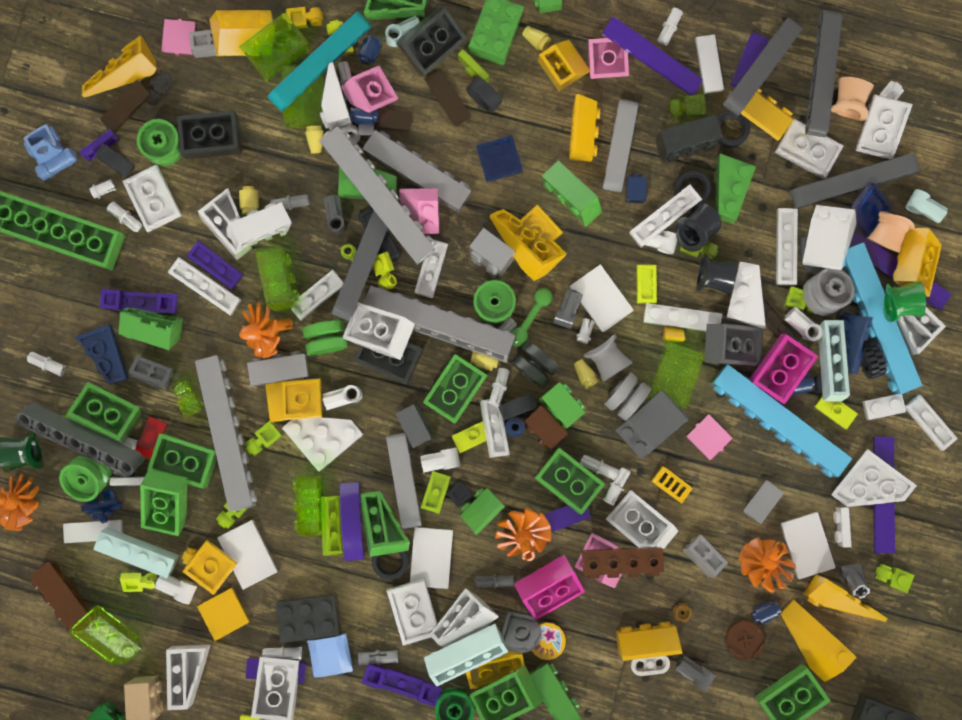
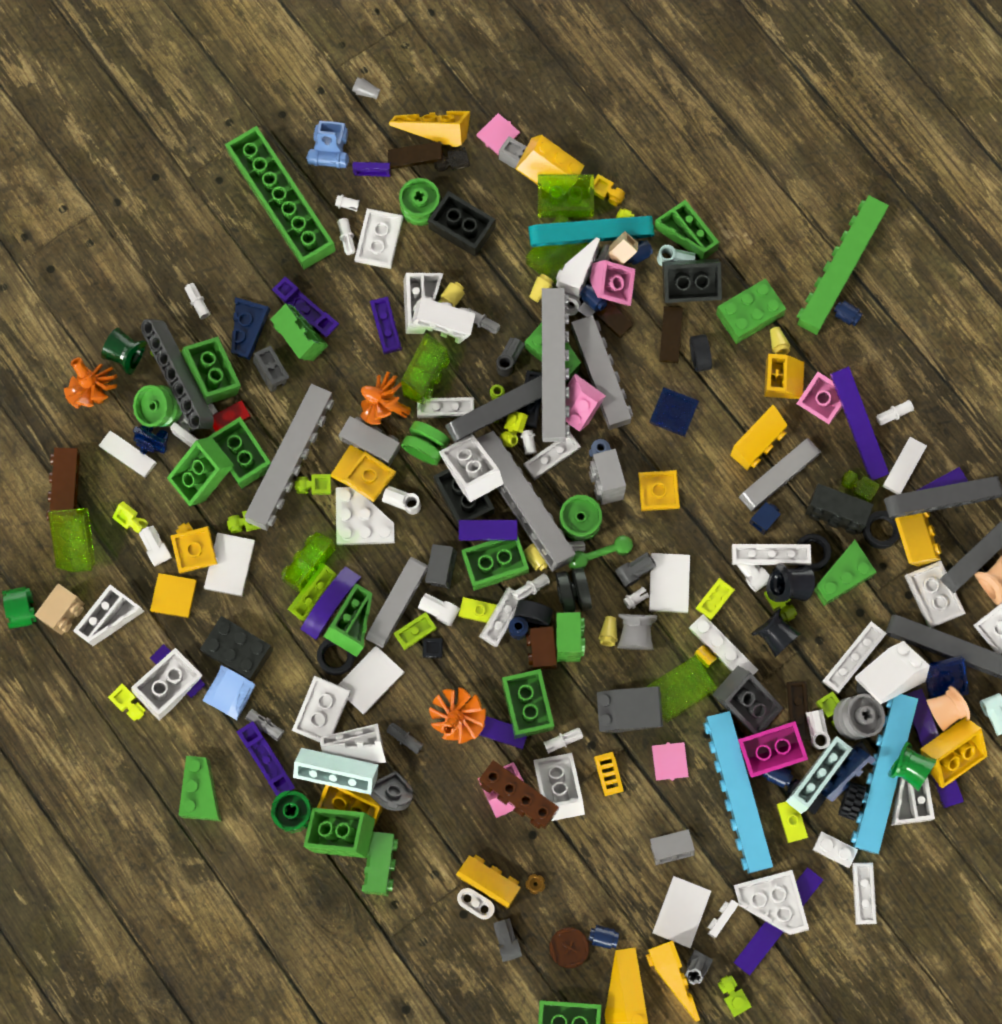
camera: 40 degrees right, 10 degrees down
light aqua brick [93,527,179,578] -> none
black tyre [95,144,134,177] -> none
white tile [168,257,242,316] -> none
clear neon green plate [172,380,203,418] -> none
white axle [262,646,302,660] -> none
lime plate [458,50,489,83] -> none
bright green slope [460,487,505,535] -> none
yellow wedge [490,209,567,281] -> none
dark pink slope [514,555,585,620] -> none
tile [531,621,567,661] -> none
bright green wedge [542,161,602,227] -> none
white axle [580,455,619,480] -> none
light grey wheel [604,372,652,421] -> none
light grey hinge [681,535,728,577] -> none
white wedge [727,262,765,329] -> none
orange piece [738,538,796,592] -> none
none -> light grey cone [352,77,381,100]
none -> dark purple tile [459,520,517,541]
none -> white pin [520,430,537,455]
none -> sand blue brick [589,439,611,457]
none -> tan brick [608,231,638,265]

